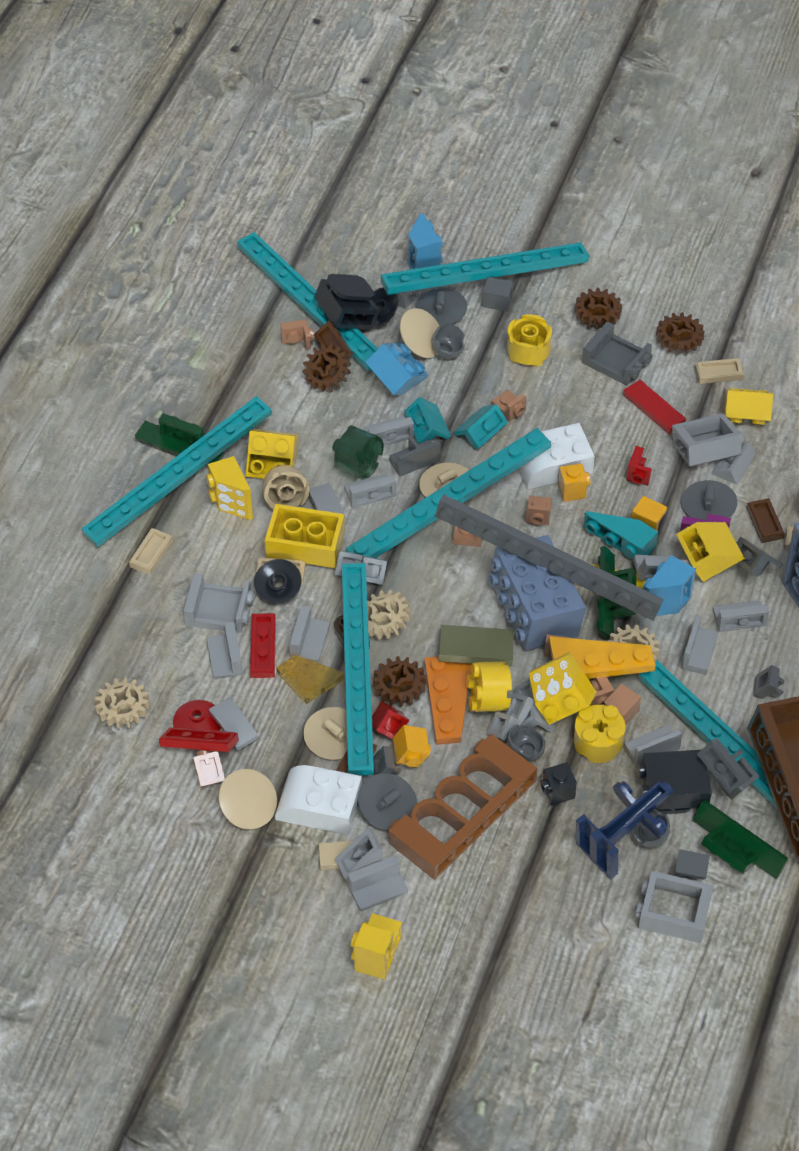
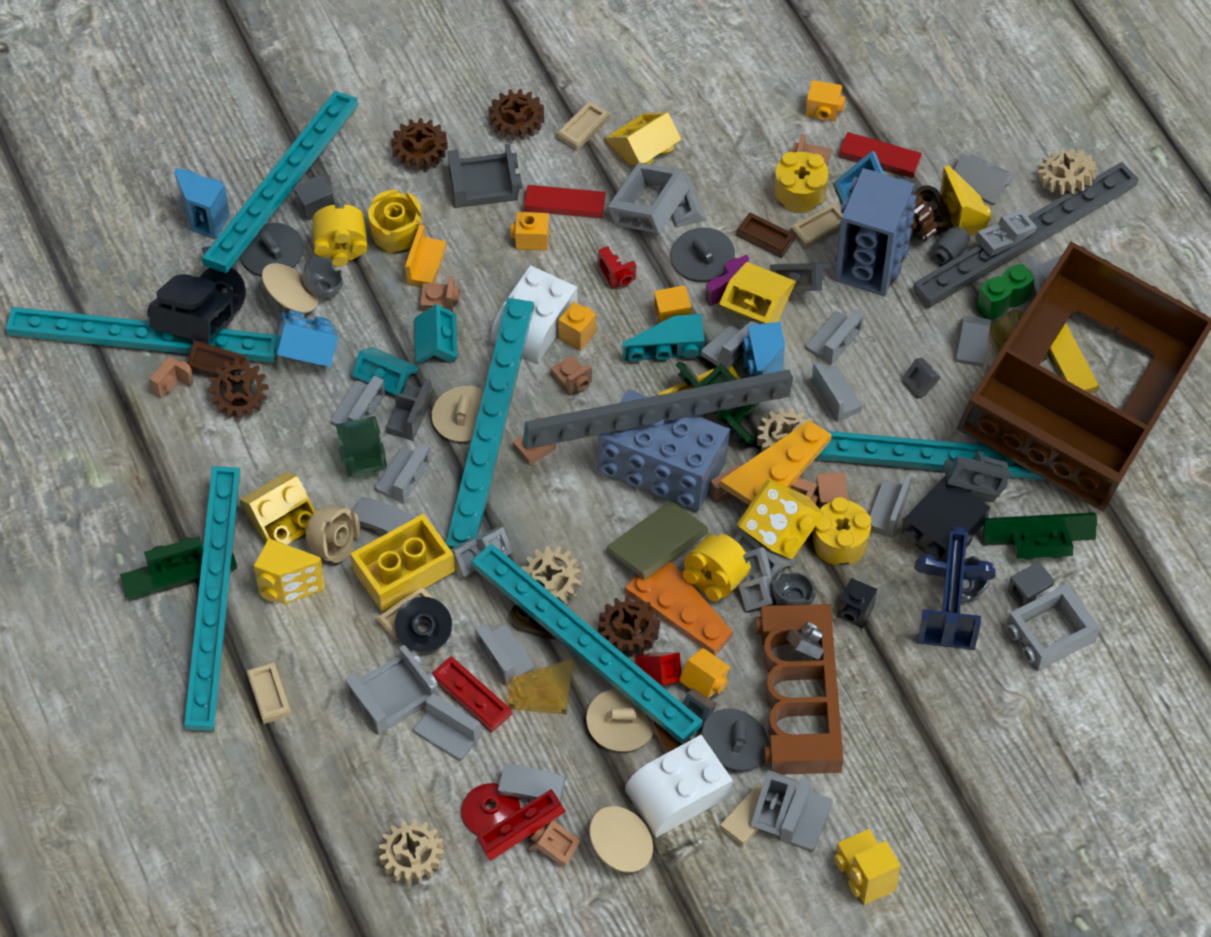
camera: 45 degrees left, 5 degrees up
none -> yellow brick [312,205,368,266]
none -> light orange panel [405,224,447,287]
none -> light orange brick [510,212,549,250]
none -> flat silver tile [786,621,824,660]

